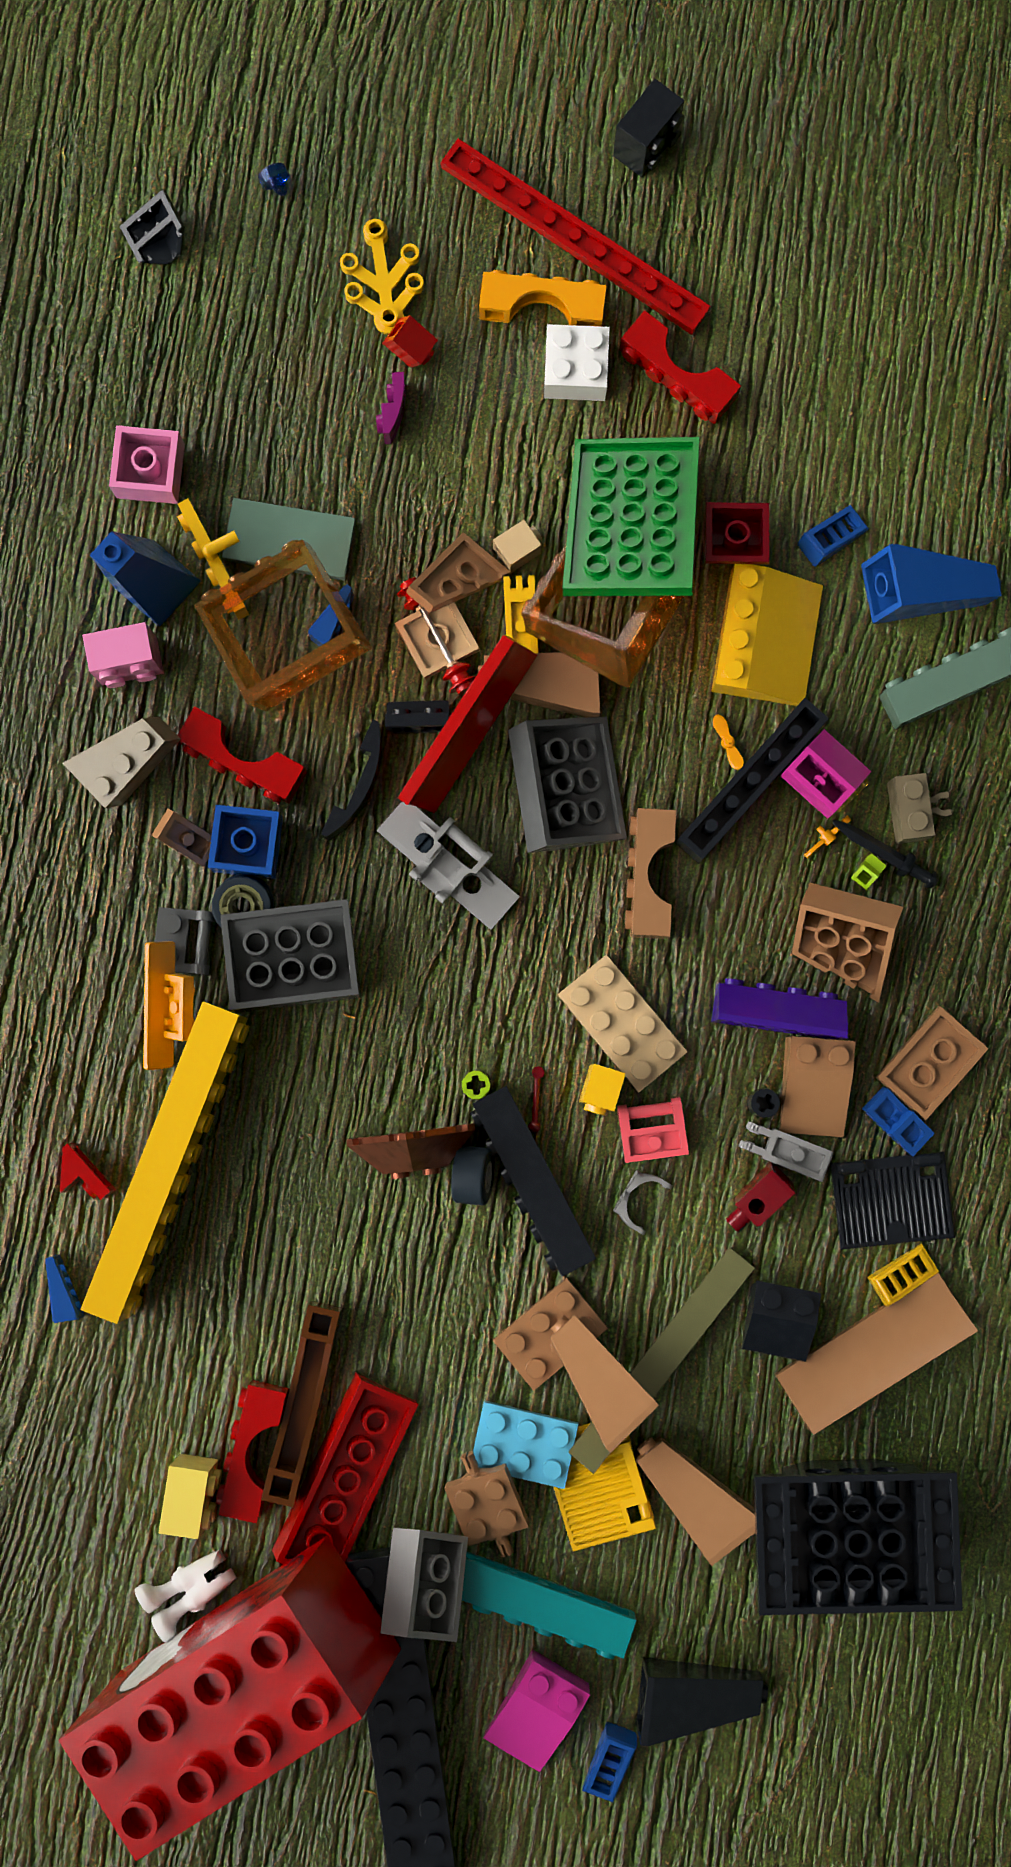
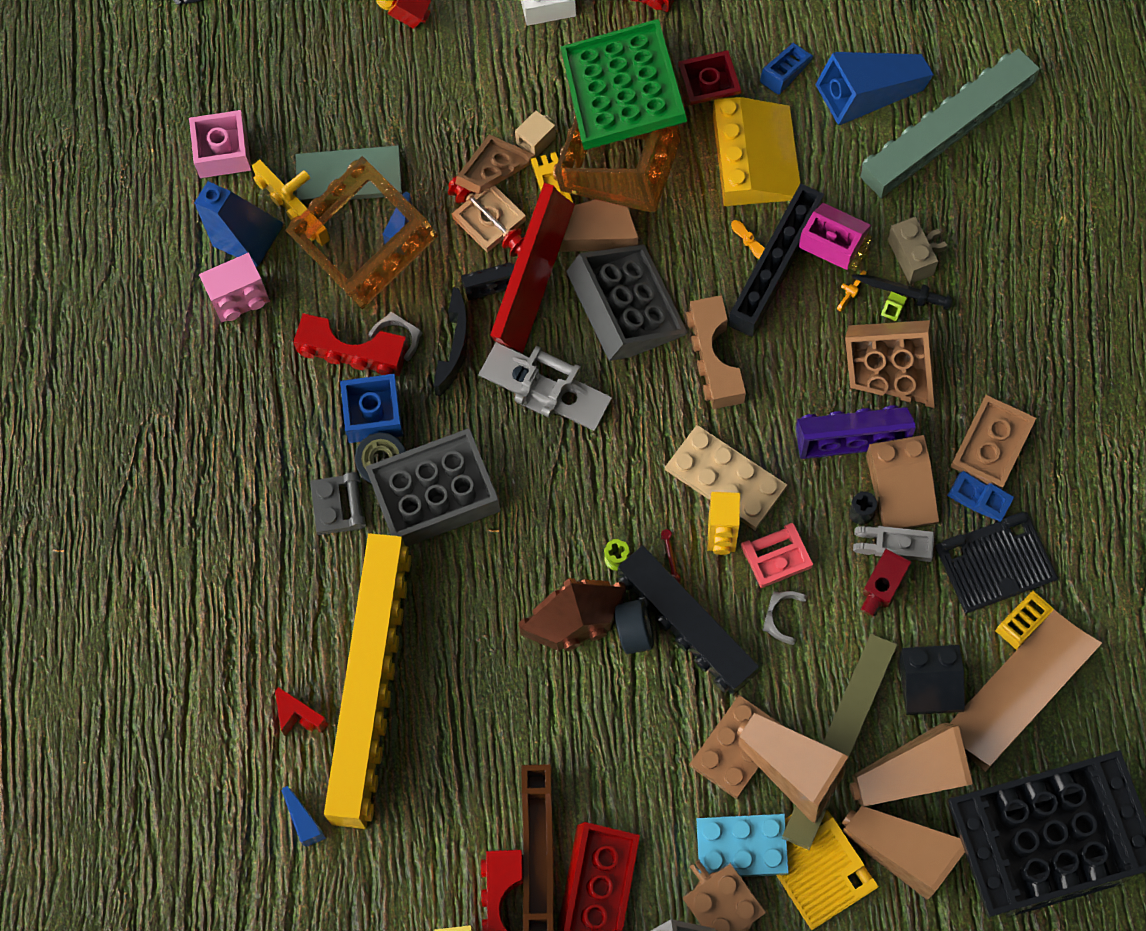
camera: 10 degrees left, 15 degrees down
wedge [62,717,180,809] -> none
light orange bracket [143,941,195,1070] -> none
medium nougat slope [151,809,212,867] -> none
magenta slope [376,372,406,444] -> none
none -> light grey cap [368,312,423,361]
none -> medium nougat slope [850,723,973,806]

